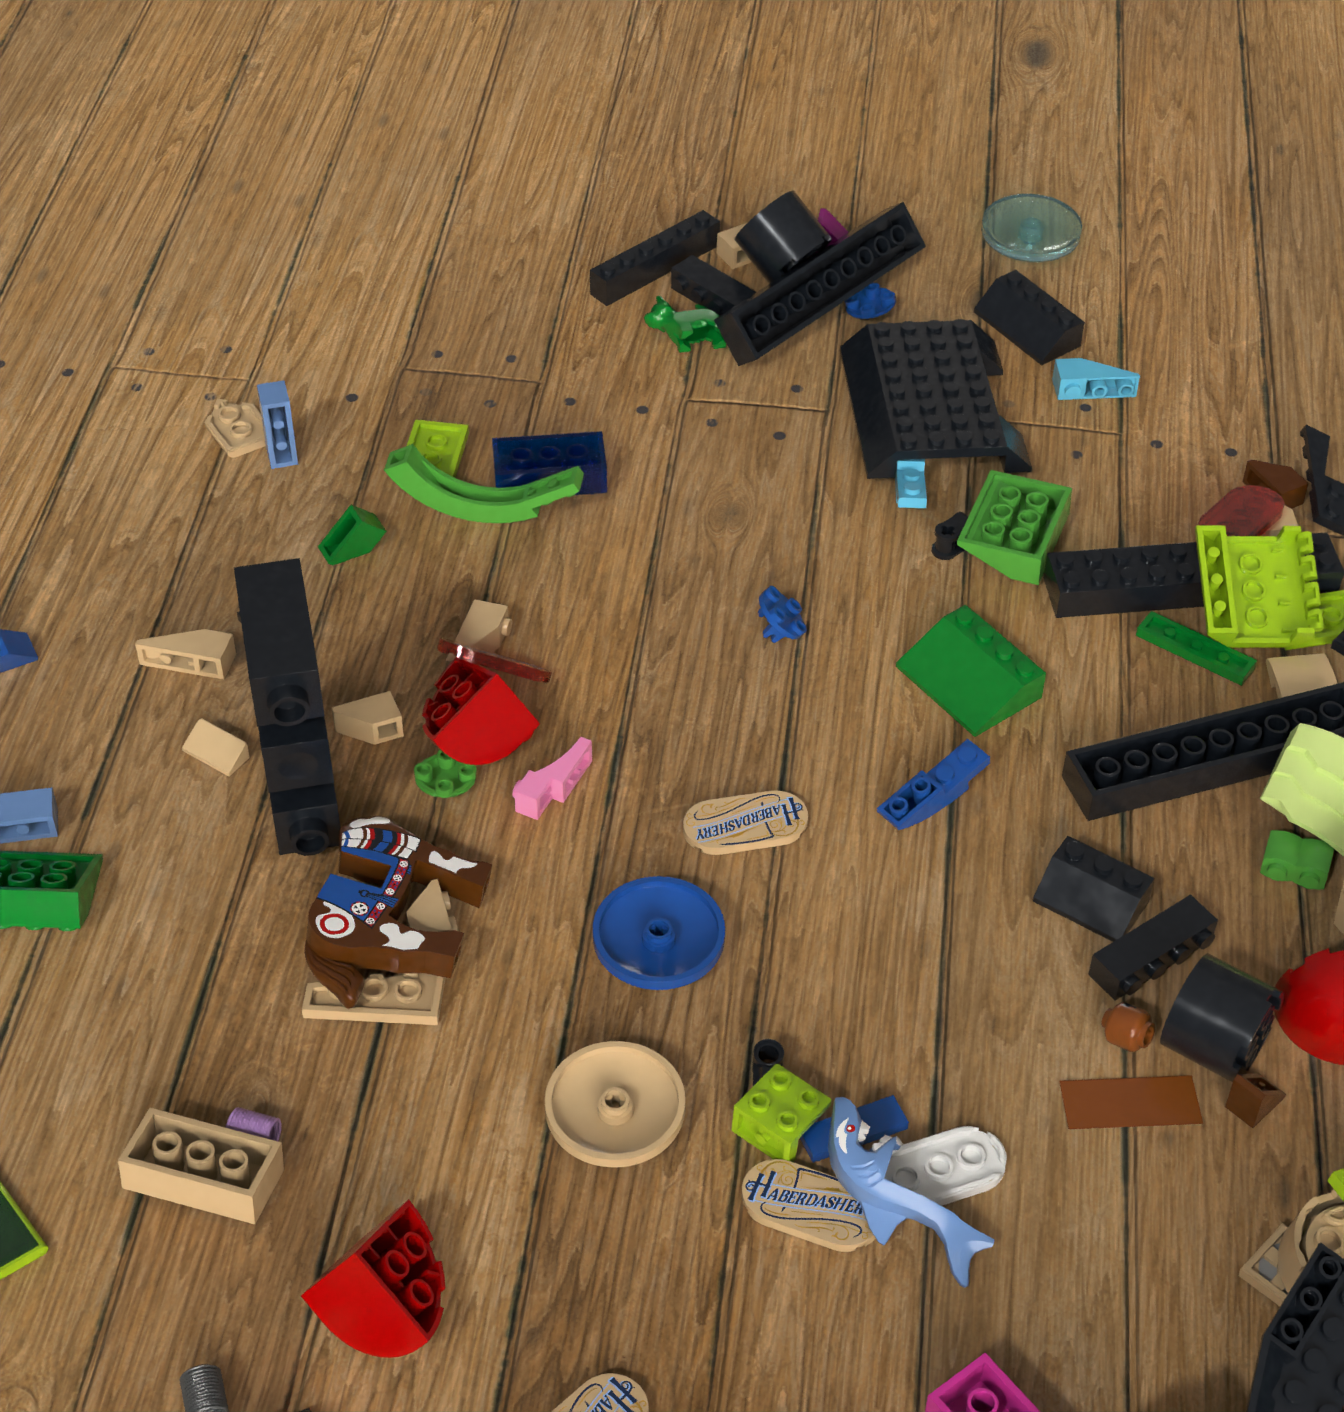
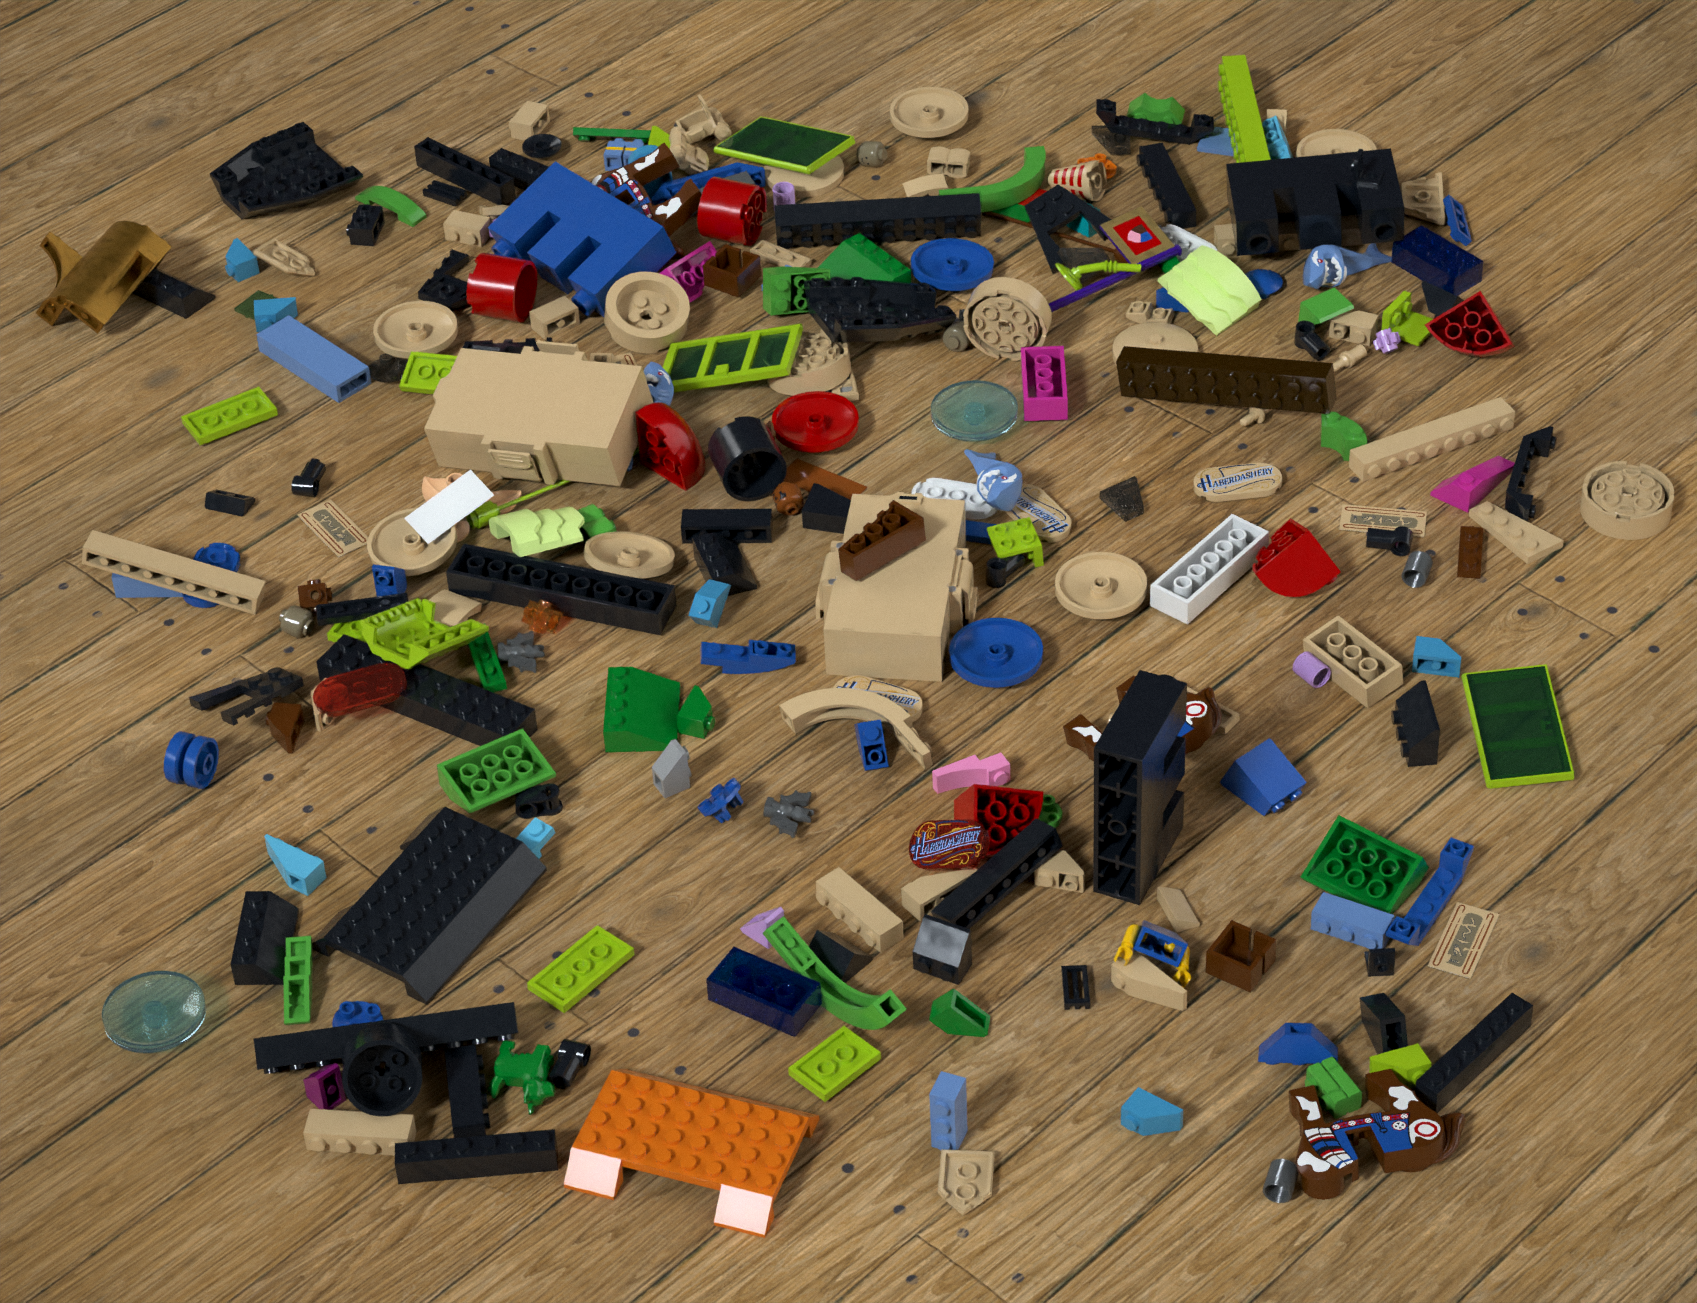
camera: 140 degrees left, 5 degrees down
none -> blue wheel [164,731,219,789]
none -> bright green slope [283,936,313,1025]
none -> dark grey animal [498,631,545,673]
none -> clear orange brick [522,599,563,634]
none -> lime plate [527,925,634,1013]
none -> black piece [549,1039,591,1090]
none -> orange slope [564,1069,819,1238]
none -> tan dish [584,531,675,578]
none -> light grey slope [652,739,691,798]
none -> green slope [677,685,715,739]
none -> dark azure slope [688,579,731,628]
none -> lavender slope [740,907,784,949]
none -> dark grey animal [764,790,814,838]
none -> red dish [772,391,859,453]
none -> tan arch [779,688,933,770]
none -> black slope [802,483,851,534]
none -> black slope [809,930,873,983]
none -> tan piece [816,492,979,682]
none -> tan brick [816,867,904,953]
none -> reddish brown wedge [838,500,926,581]
none -> blue slope [854,719,889,771]
none -> slope [912,914,972,985]
none -> clear light blue dish [931,380,1018,441]
none -> black brick [931,819,1063,929]
none -> clear smoke wing [1100,476,1144,522]
none -> torso [1114,920,1191,988]
none -> dark azure slope [1121,1087,1183,1136]
none -> white brick [1150,514,1269,624]
none -> reddish brown piece [1205,920,1277,993]
none -> blue slope [1220,738,1307,816]
none -> black slope [1391,680,1440,767]
none -> dark azure slope [1412,636,1461,678]

